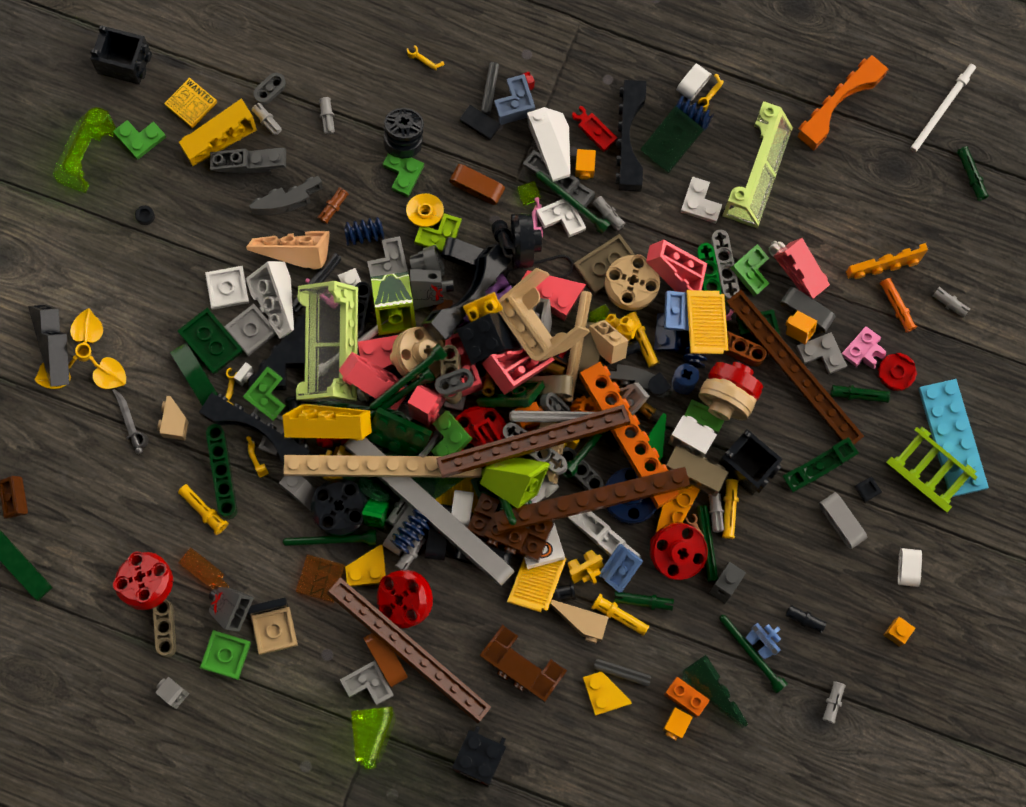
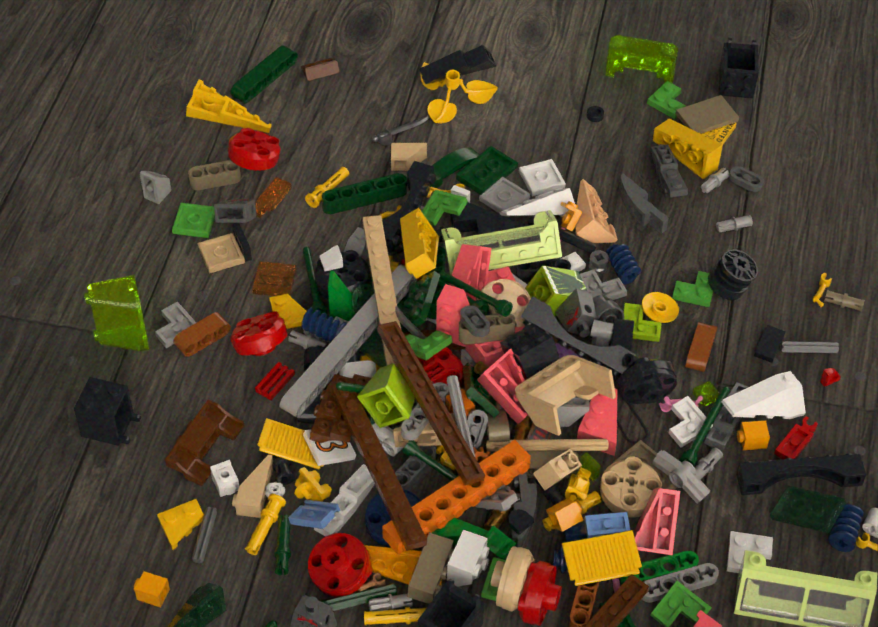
camera: 85 degrees right, 25 degrees down
dark orange pin [317,187,349,224] -> none
reddish brown plate [326,577,491,724] -> none
yellow hips [463,291,503,322] -> none
sand blue panel [494,74,535,125] -> none
orange brick [664,677,710,718] -> none
dark blue piece [671,364,699,395] -> none
none -> yellow wedge [186,79,272,133]
none -> white brick [210,460,239,497]
none -> red tile [255,362,295,401]
none -> white plate [265,482,285,498]
none -> white slope [320,245,343,271]
none -> green brick [484,525,517,560]
none -> light orange brick [546,499,583,532]
none -> light orange bracket [560,201,582,232]
none -> flat silver wheel [589,250,609,274]
none -> light grey piece [590,320,614,346]
none -> light grey piece [652,450,710,504]
none -> dark tan tile [676,95,739,134]
none -> dark tan pin [824,290,865,312]

